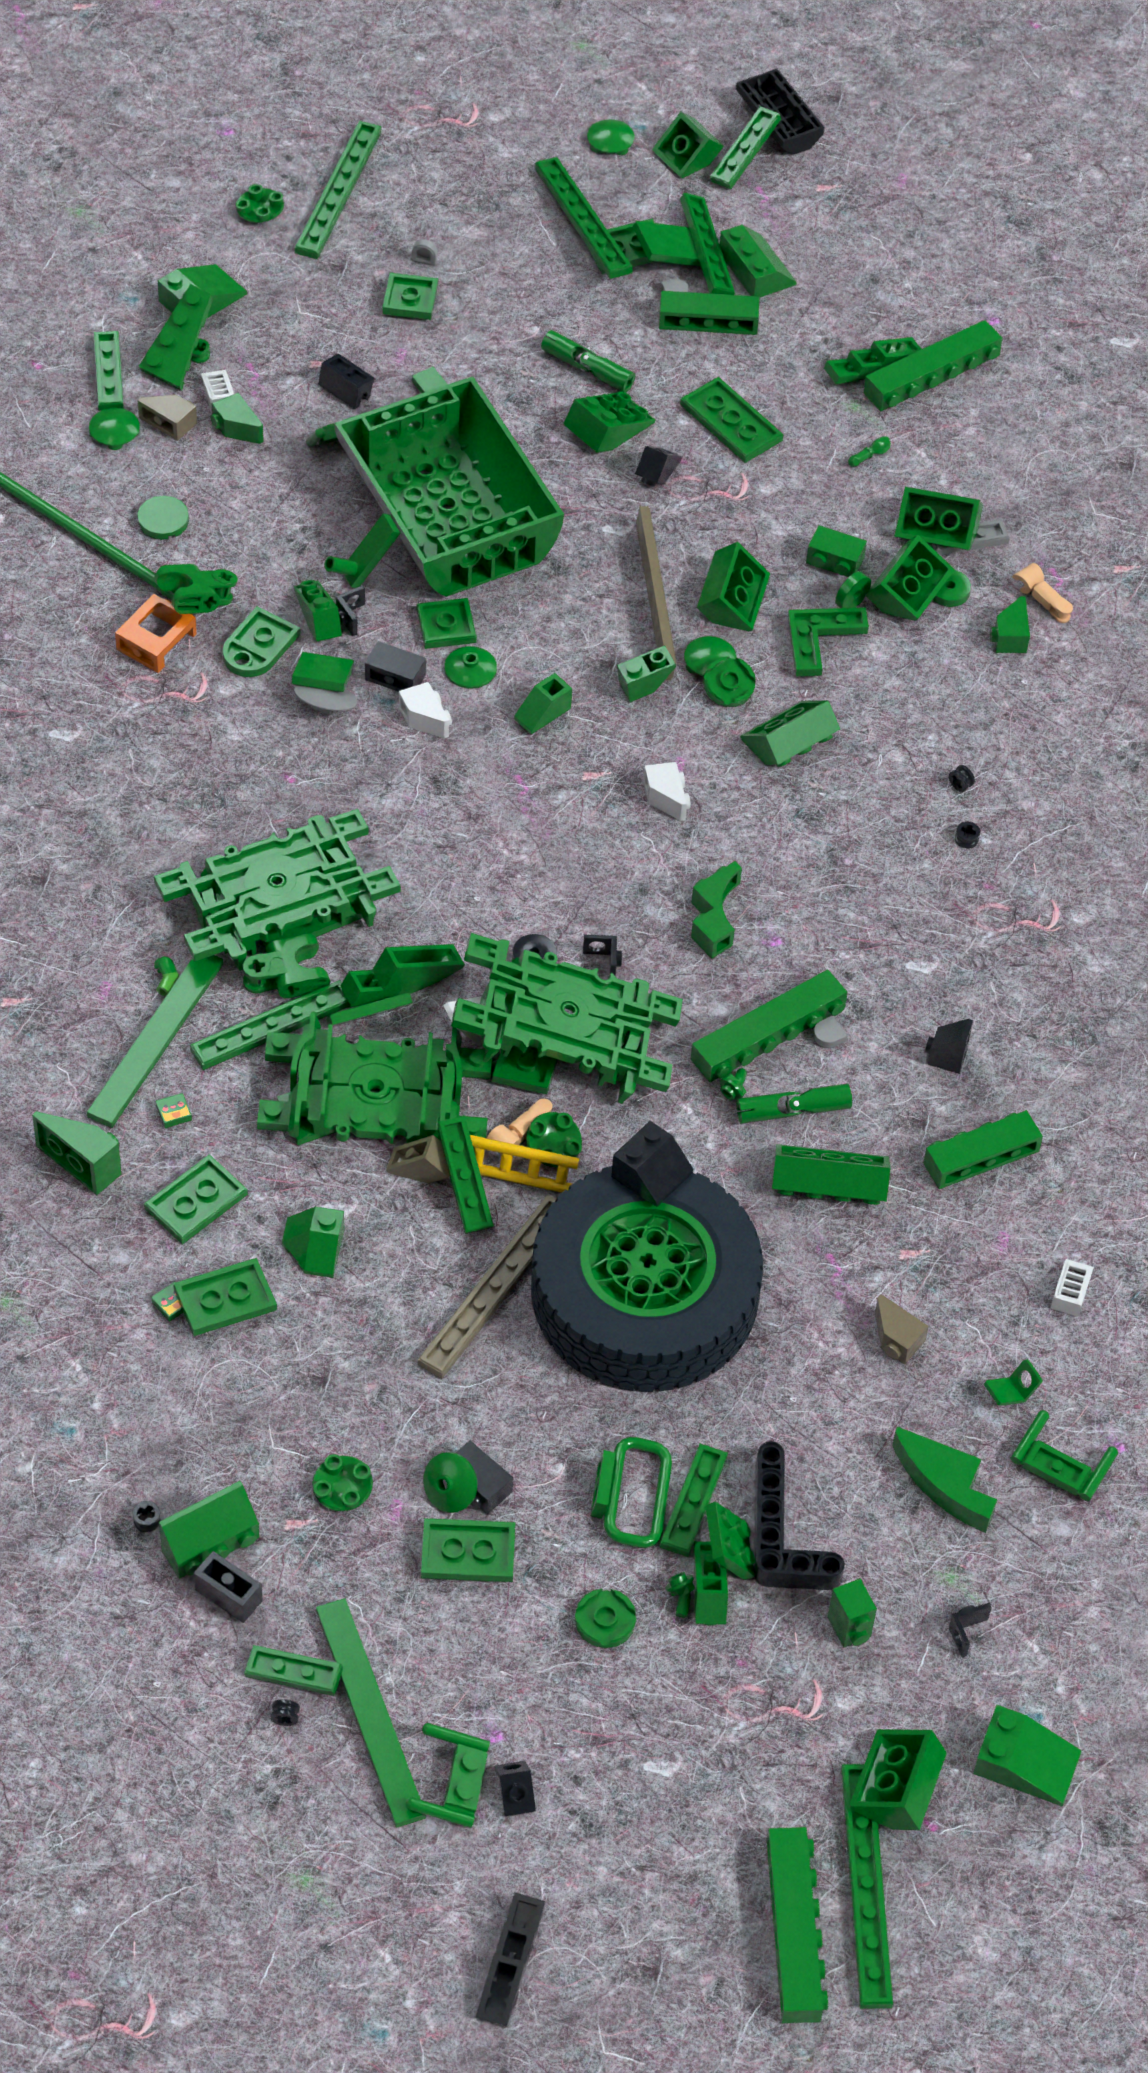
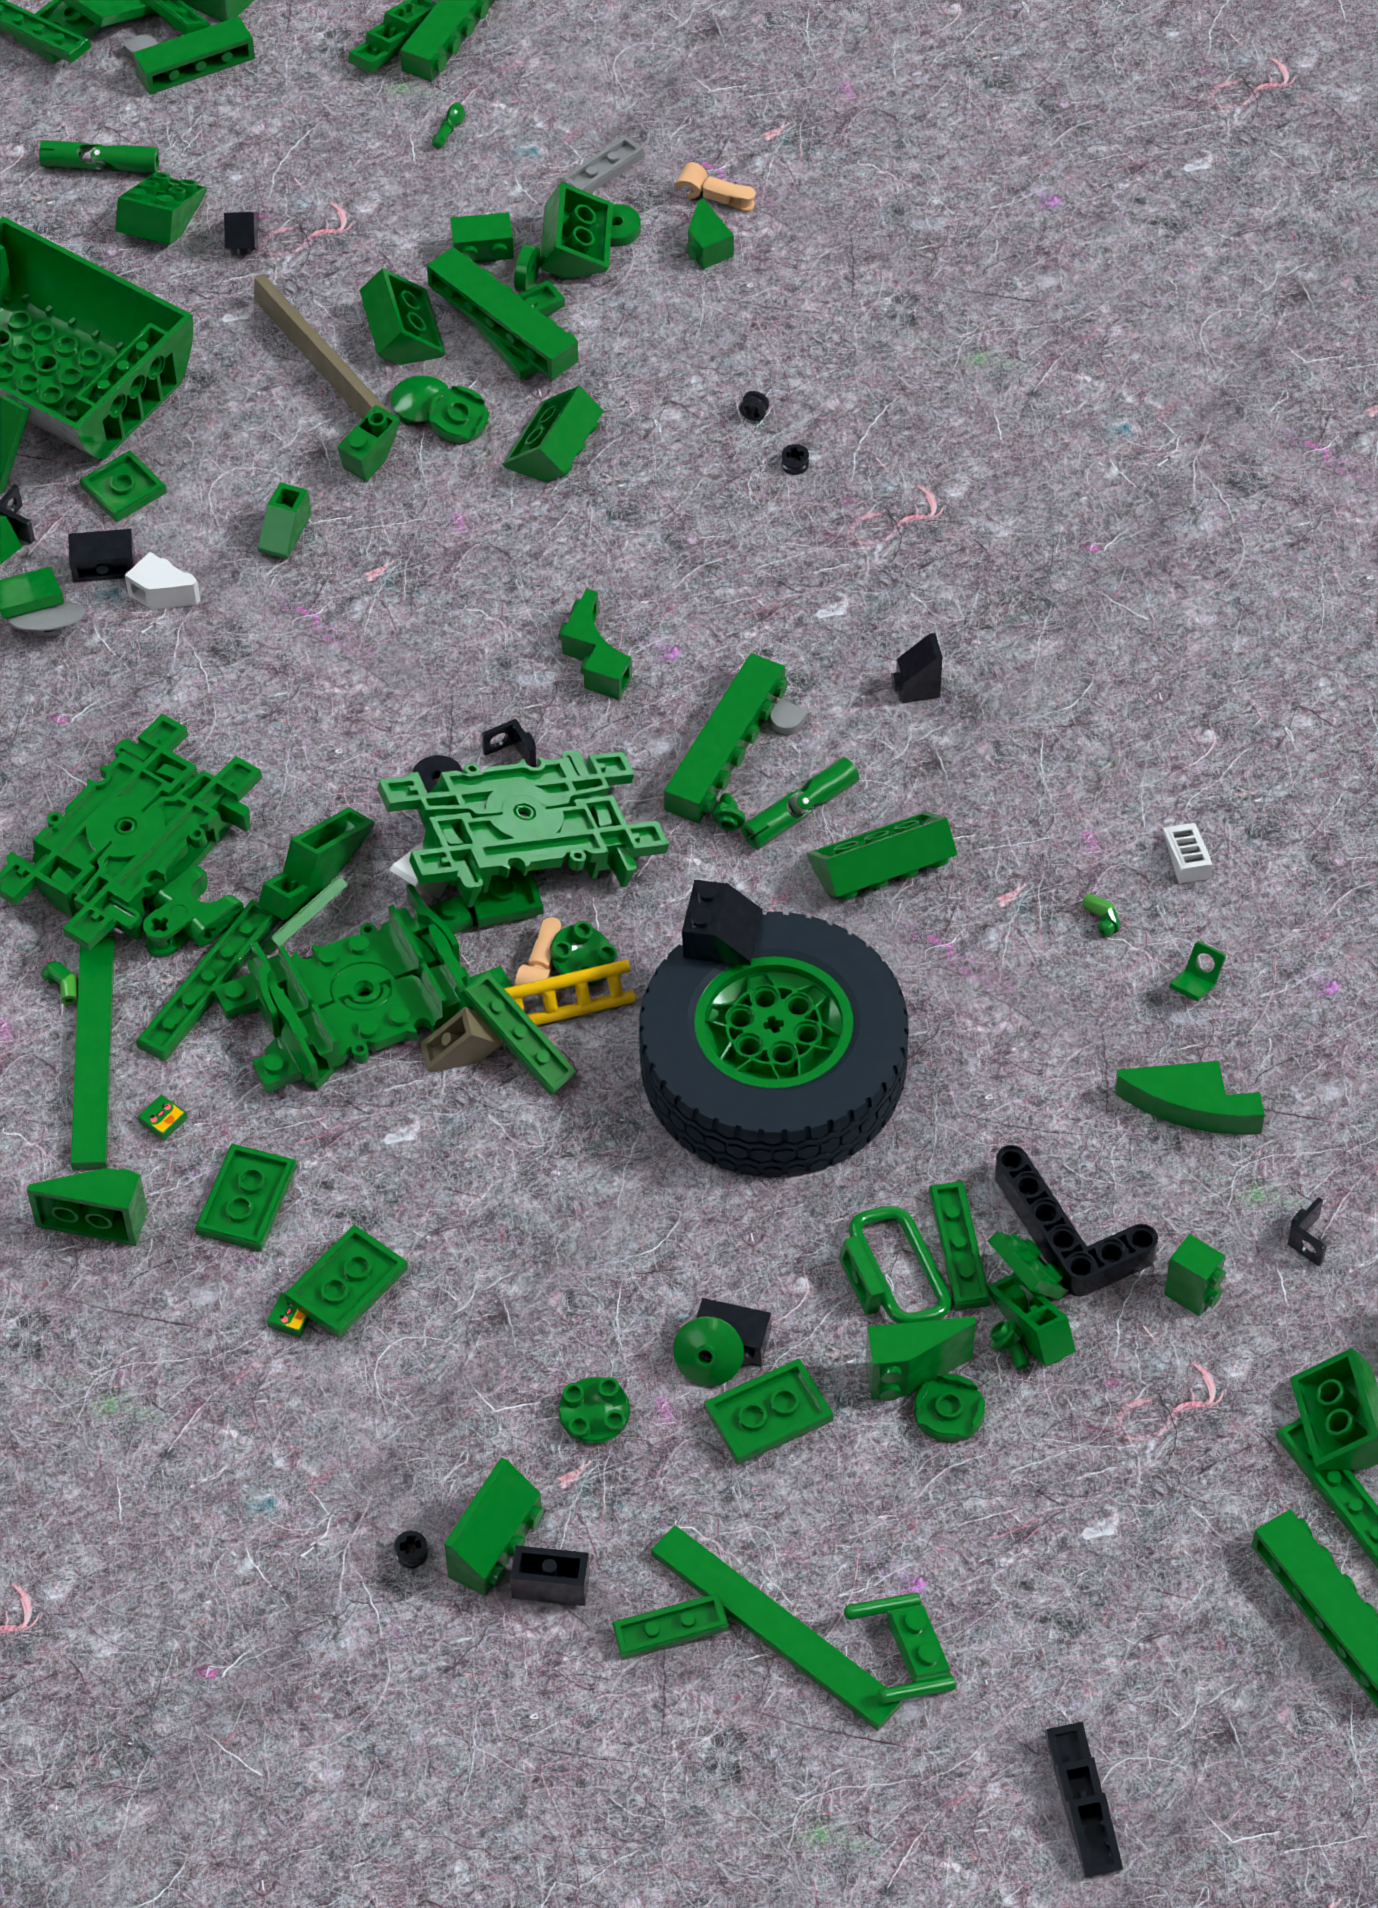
camera: 25 degrees left, 0 degrees up
black bush [270,1699,300,1726] -> none
green slope [282,1206,345,1278] -> none
dark tan tile [418,1195,556,1379] -> none
green dish [444,646,497,689] -> none
black bracket [495,1761,536,1817] -> none
white slope [643,762,691,821] -> none
green tile [680,377,784,463] -> none
dark tan slope [875,1294,929,1364] -> none
green slope [894,486,983,551] -> none
green brick [923,1110,1043,1189] -> none
green plate [1010,1410,1118,1501] -> none
none -> green brick [427,247,579,380]
none -> green slope [866,1316,976,1401]
none -> arm [1082,893,1121,938]

